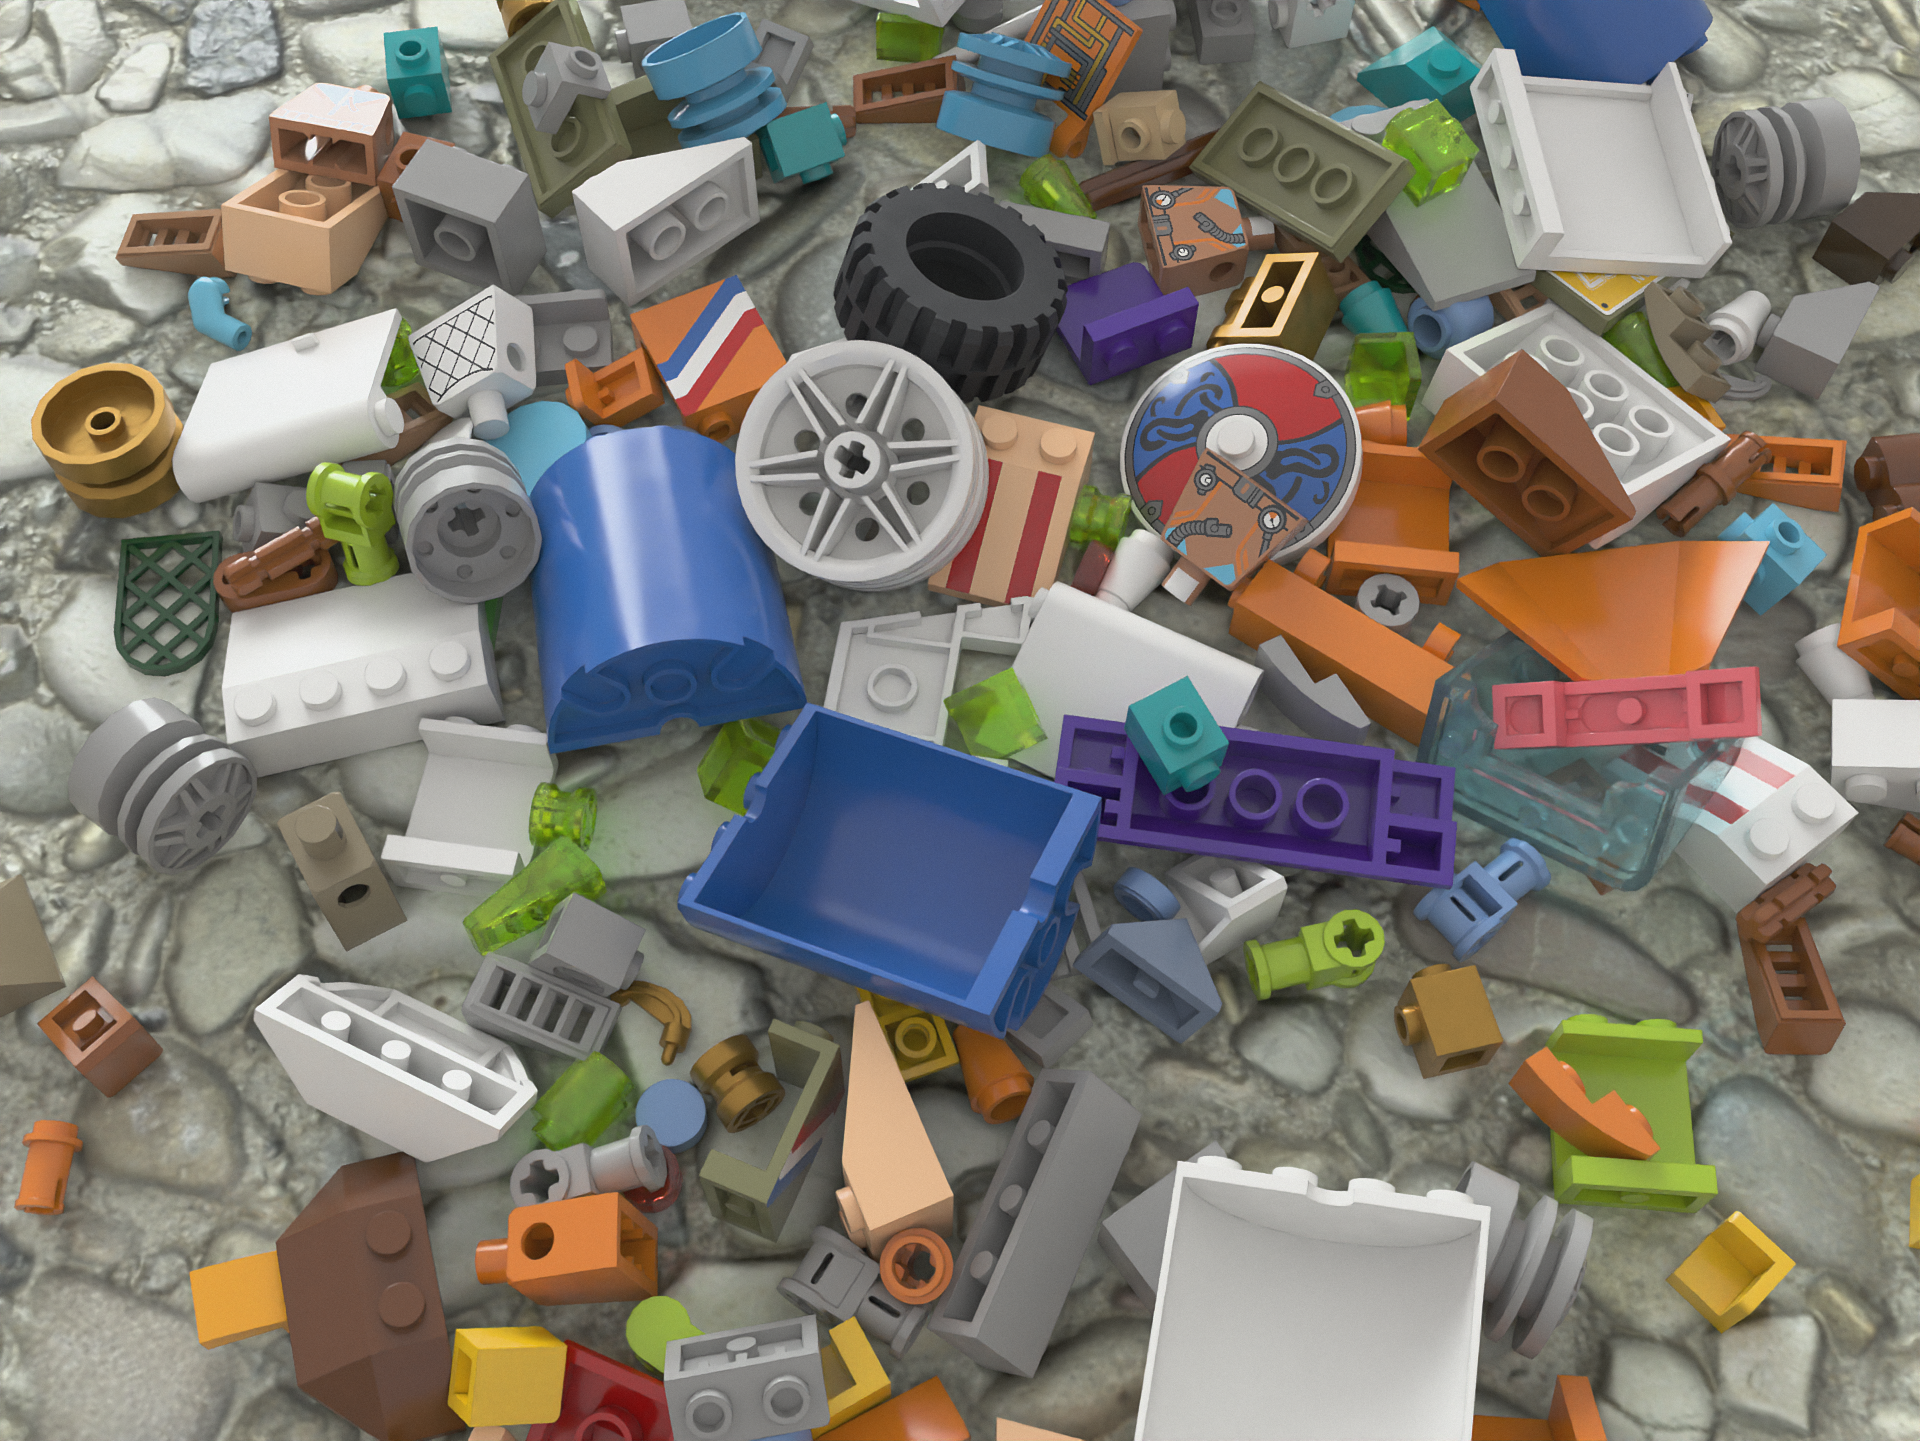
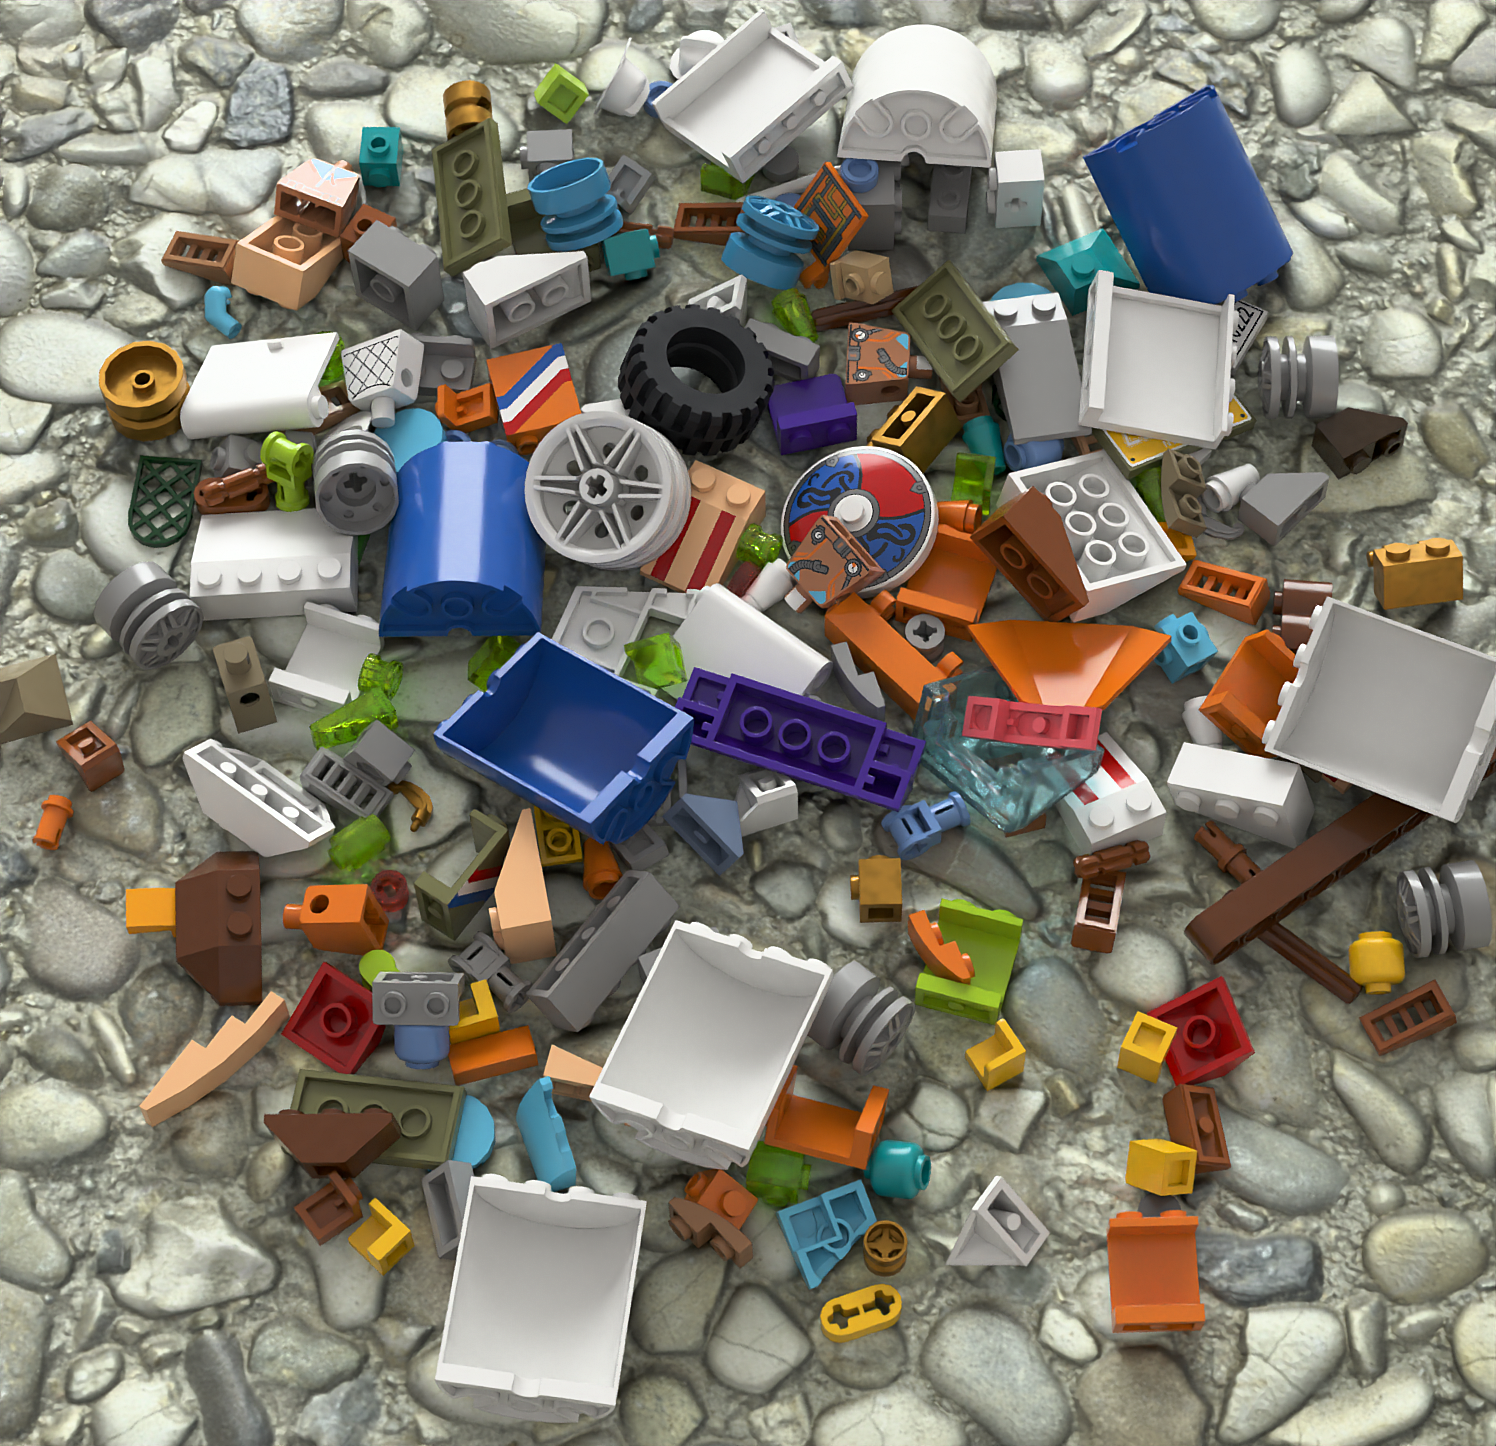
camera: 15 degrees right, 0 degrees up
yellow panel [447,1326,567,1427] -> none
light grey connector [510,1125,667,1207] -> none
light grey bracket [522,42,611,134] -> none
medium blue tile [635,1079,708,1154] -> none
pearl gold wheel [690,1034,786,1133] -> none
orange cone [879,1228,953,1304] -> none
medium blue tile [1113,867,1181,922] -> none
teal brick [1124,675,1229,795] -> none
lime connector [1243,909,1385,1001] -> none
clear neon green brick [1381,99,1479,208] -> none
dark orange pin [1656,431,1772,538] -> none

